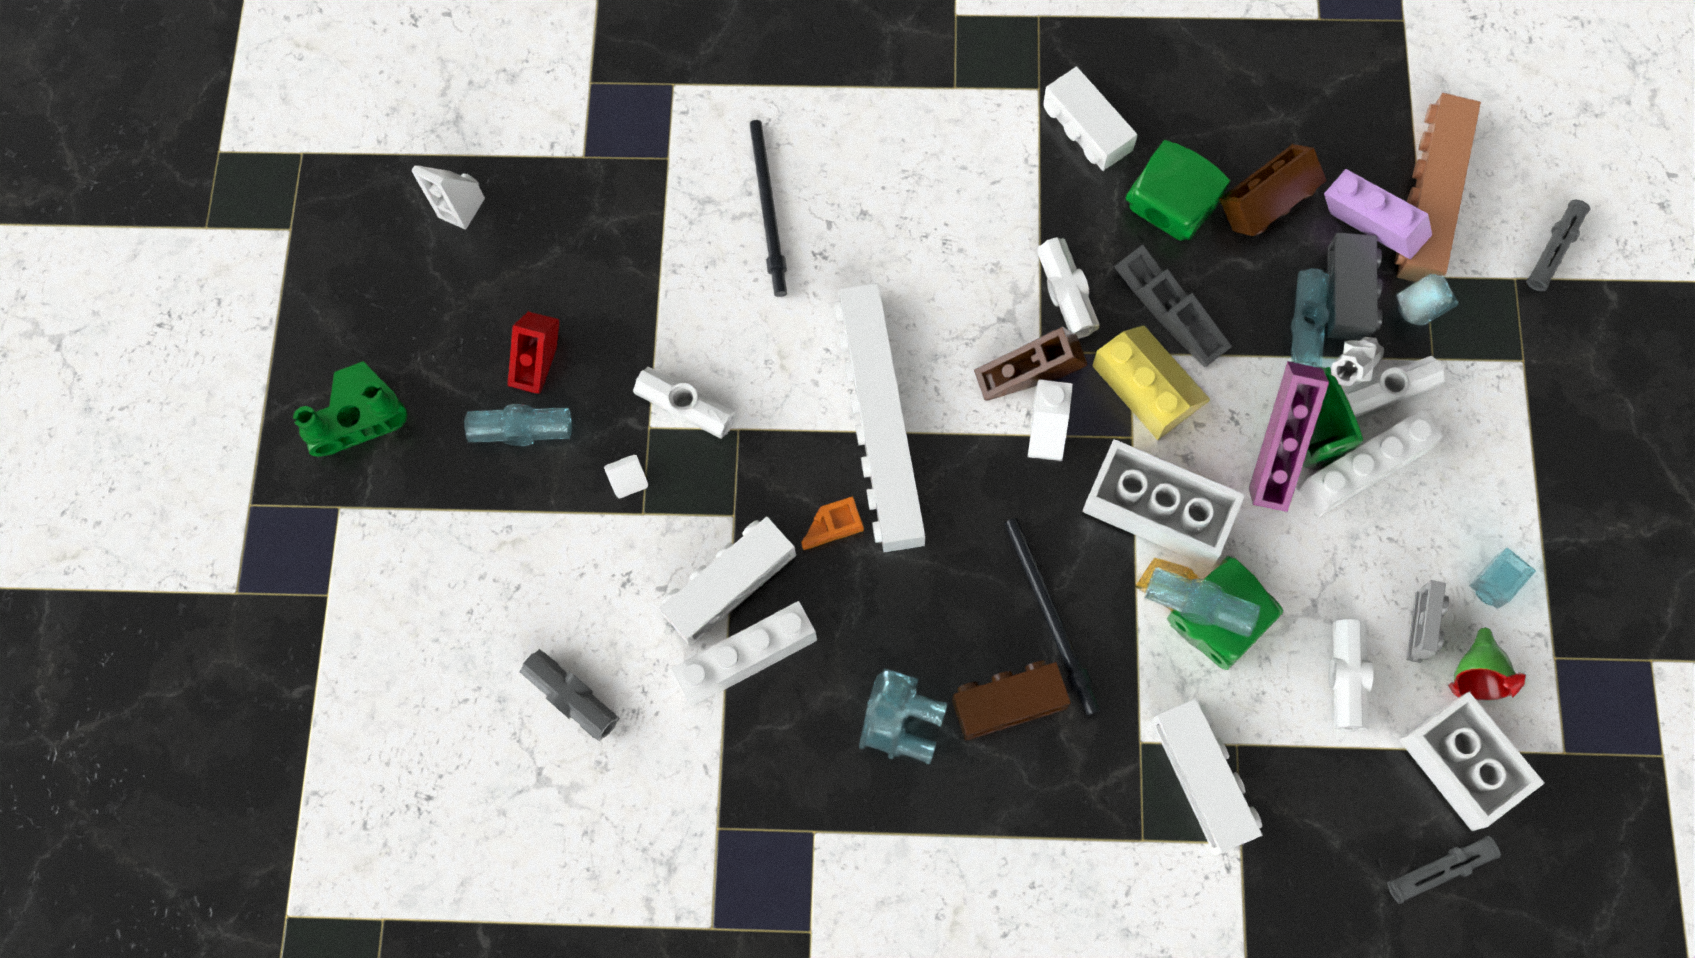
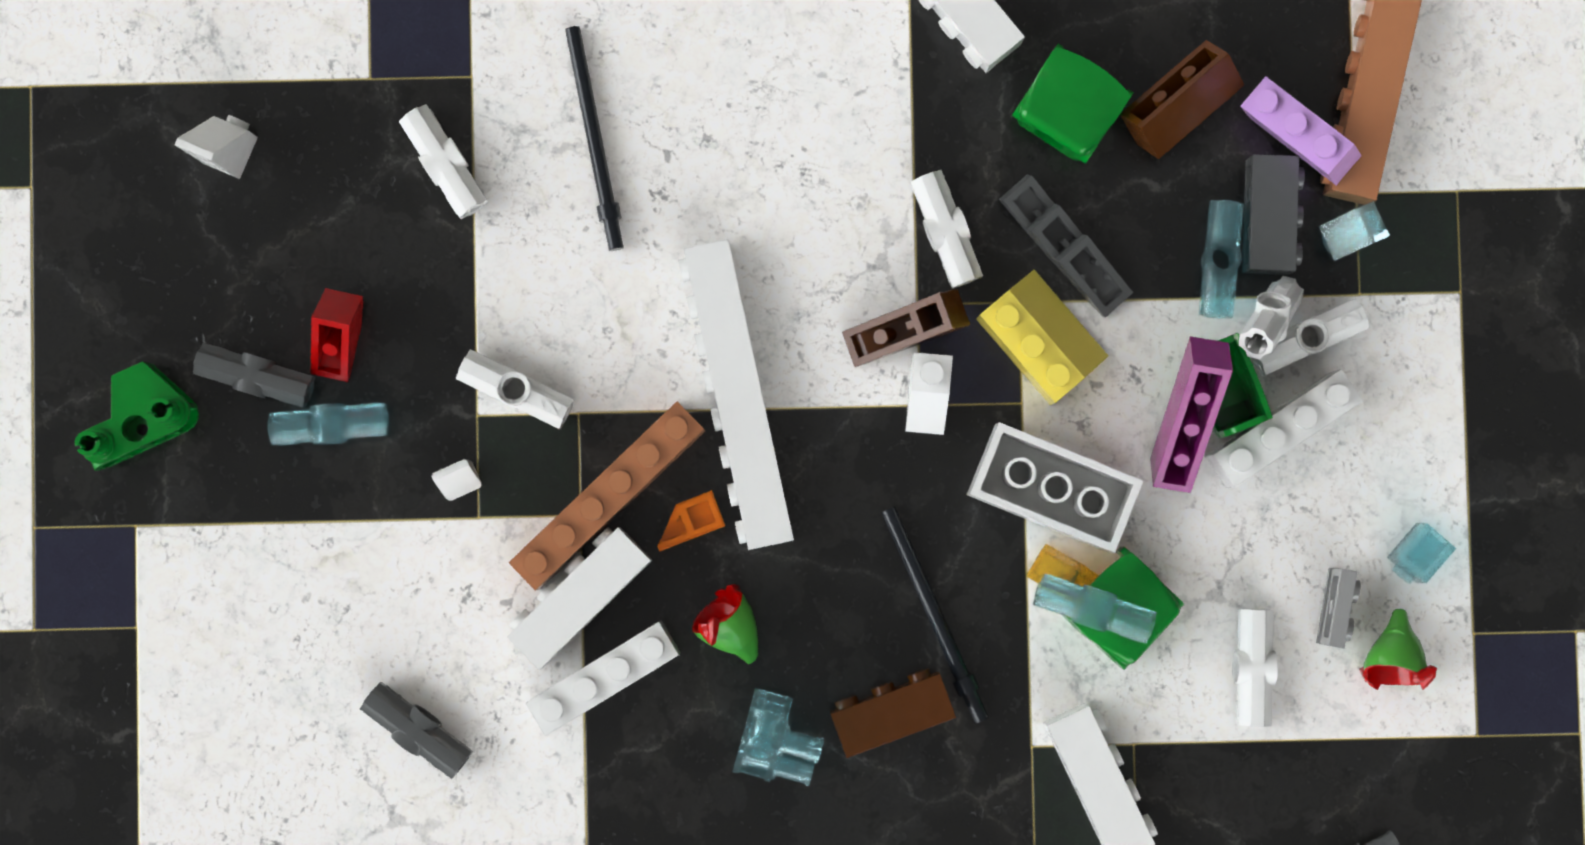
camera: 10 degrees left, 15 degrees up
white brick [1399,692,1544,831] -> none
dark grey pin [1526,199,1590,291] -> none
none -> dark grey piece [193,343,315,408]
none -> white piece [399,104,488,219]
none -> nougat brick [508,401,705,591]
none -> hat [692,584,758,664]

